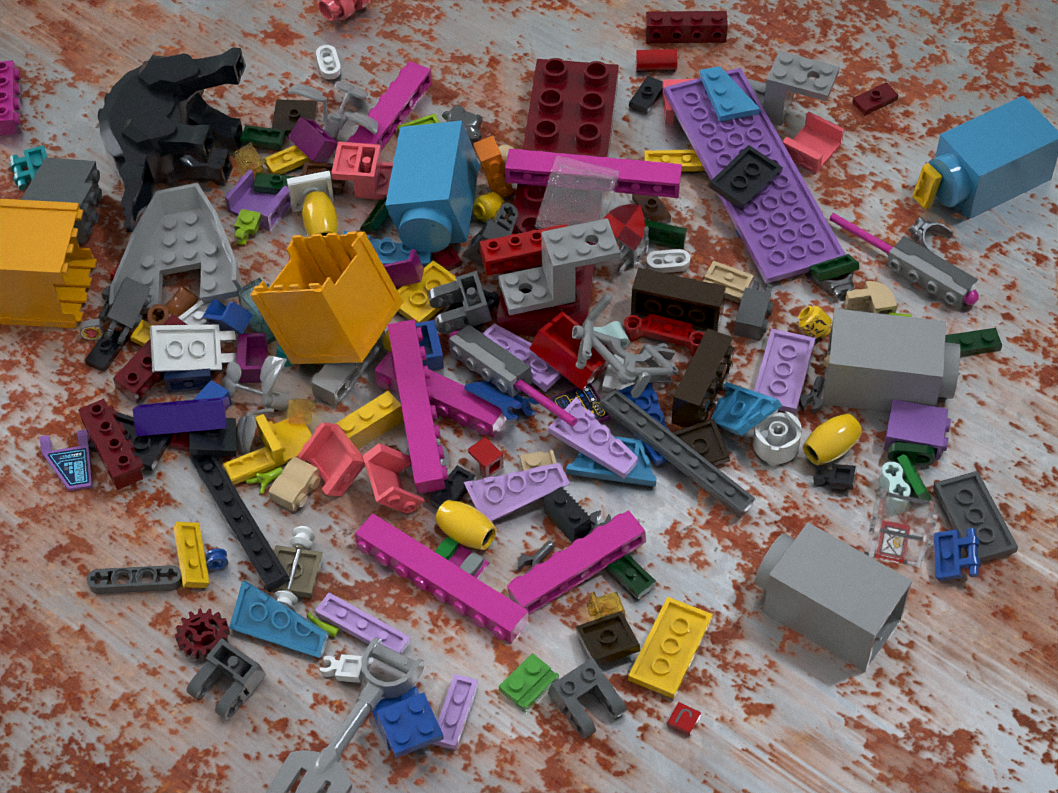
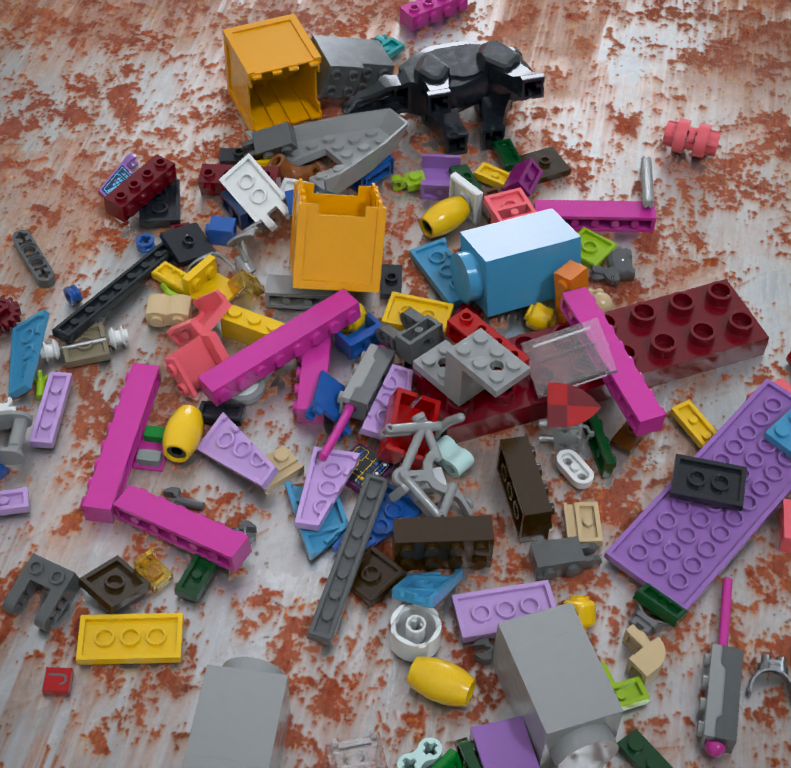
camera: 60 degrees right, 5 degrees down
dark purple panel [132,397,230,436] -> none
yellow plate [174,521,209,588] -> none
clear yellow bracket [232,143,267,175] -> none
magenta panel [237,333,268,383] -> none
light grey plant [288,81,378,138] -> none
white plate [316,45,341,79] -> none
magenta panel [383,249,424,287] -> none
dark grey brick [464,203,518,269] -> none
red panel [468,437,504,478] -> none
bright green plate [499,653,559,713] -> none
black brick [544,487,591,543] -> none
red plate [624,314,705,356] -> none
black plate [629,76,663,114] -> none
black plate [813,464,857,490] -> none
none -> blue bush [135,233,155,253]
none -> light grey axle [641,156,654,208]

